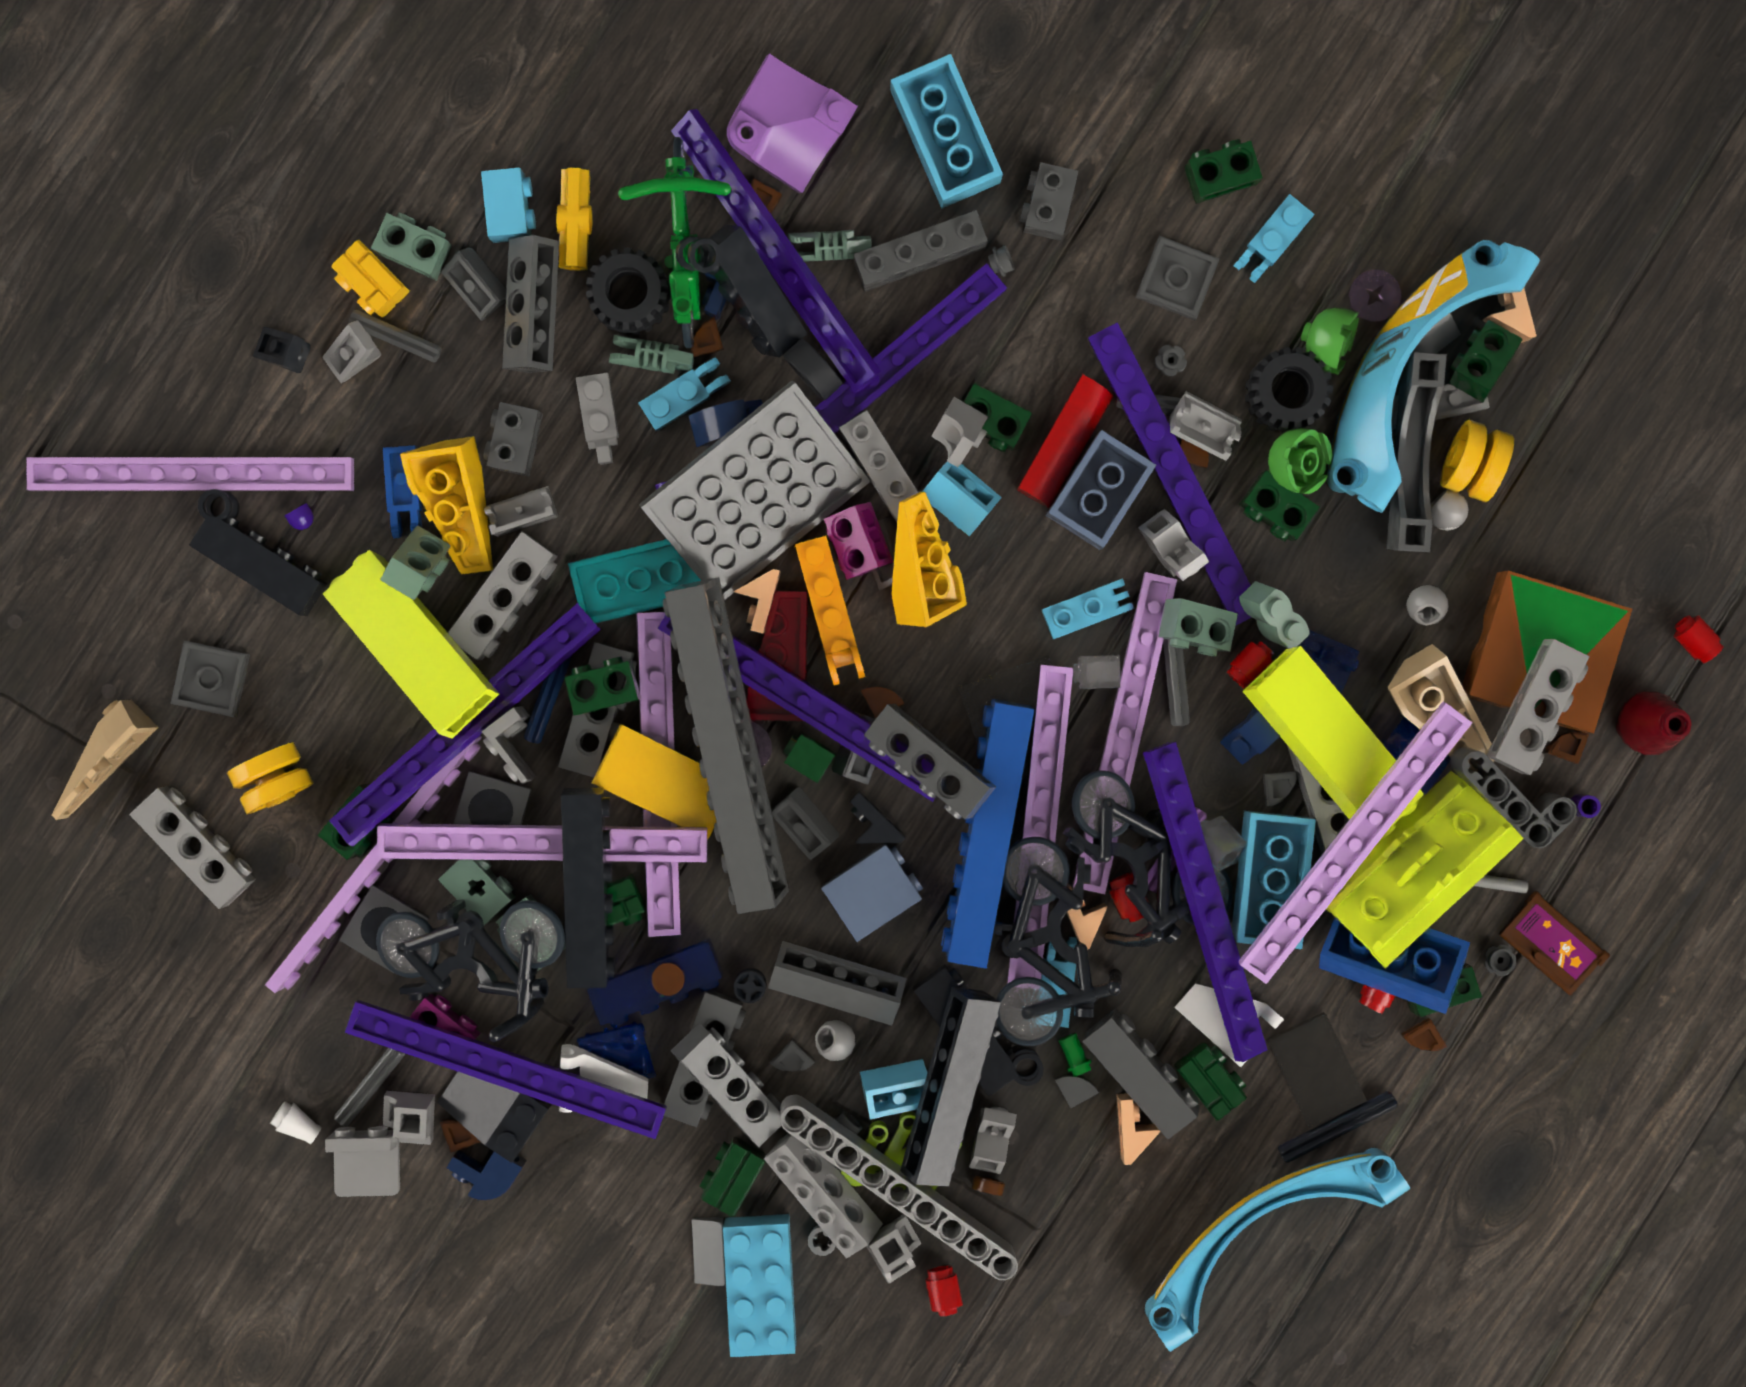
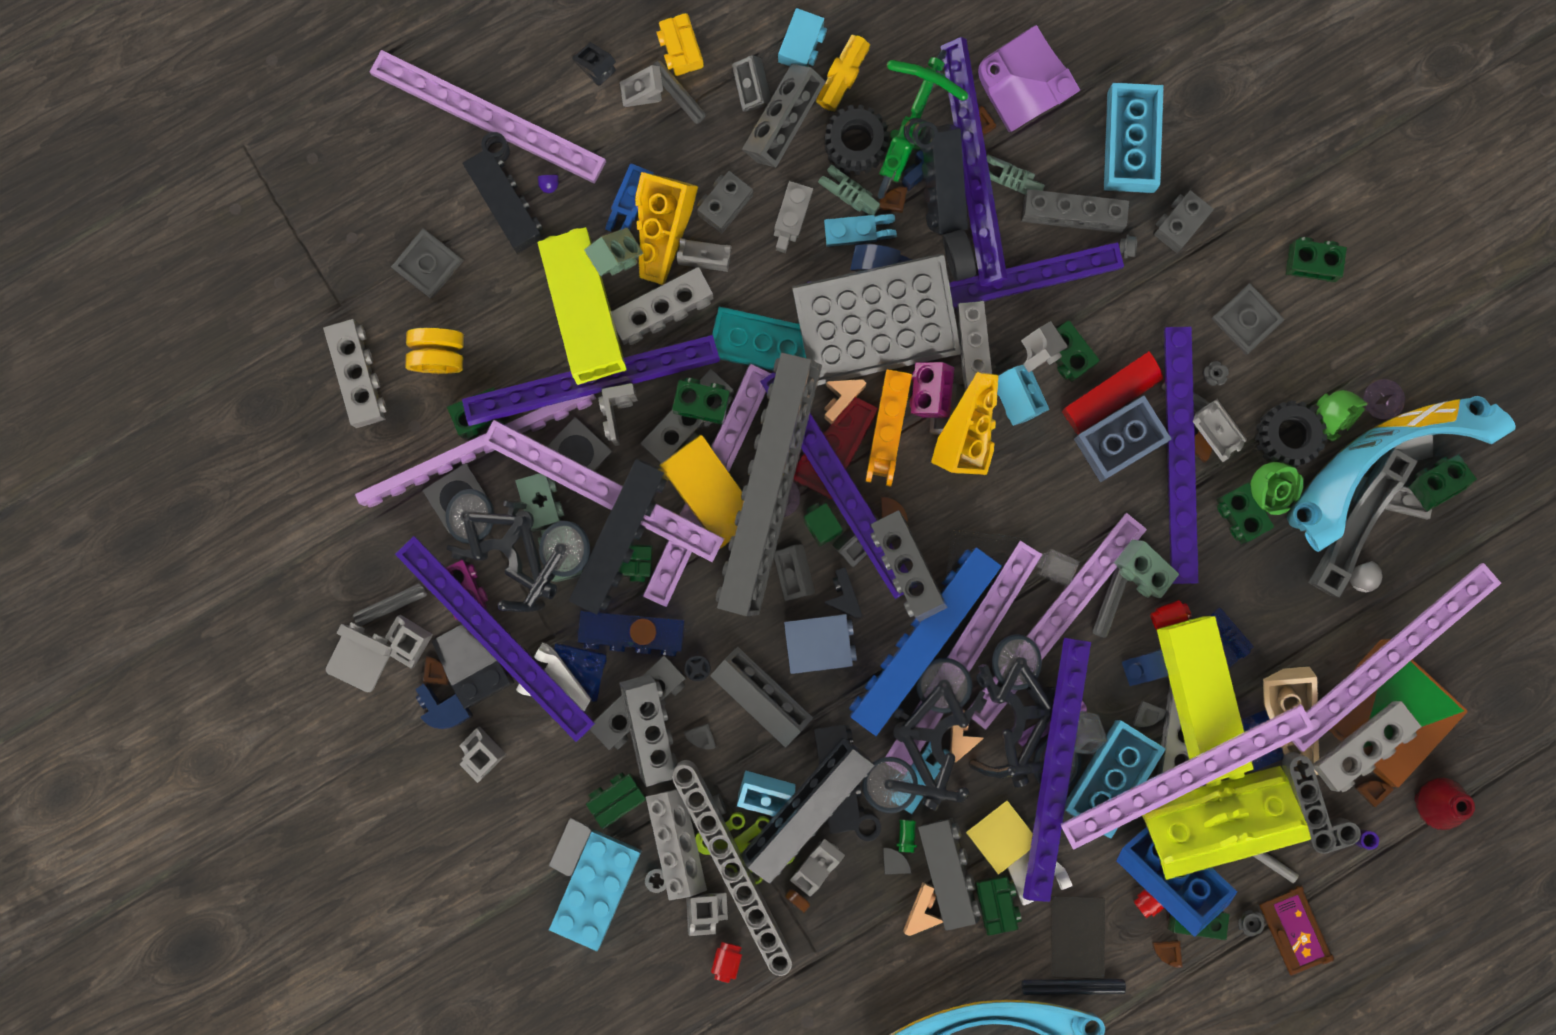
camera: 25 degrees right, 5 degrees down
tan wedge [52,700,158,820] -> none
white cone [270,1101,322,1144] -> none
sand green brick [371,212,452,281] -> none
dark blue axle [524,654,573,744] -> none
light grey piece [815,1020,856,1061] -> none
medium azure hinge [1042,579,1134,639] -> none
red brick [1109,872,1149,923] -> none
light grey brick [1138,509,1209,581] -> none
medium azure hinge [1234,194,1315,283] -> none
sand green brick [1239,581,1310,648] -> none
light grey piece [1406,585,1448,626] -> none
yellow wheel [1440,419,1514,502] -> none
light nougat slope [1482,288,1537,343] -> none
red brick [1673,615,1724,663] -> none
none -> light grey brick [459,727,506,783]
none -> light yellow tile [966,801,1033,875]
none -> lavender plate [1292,563,1501,752]

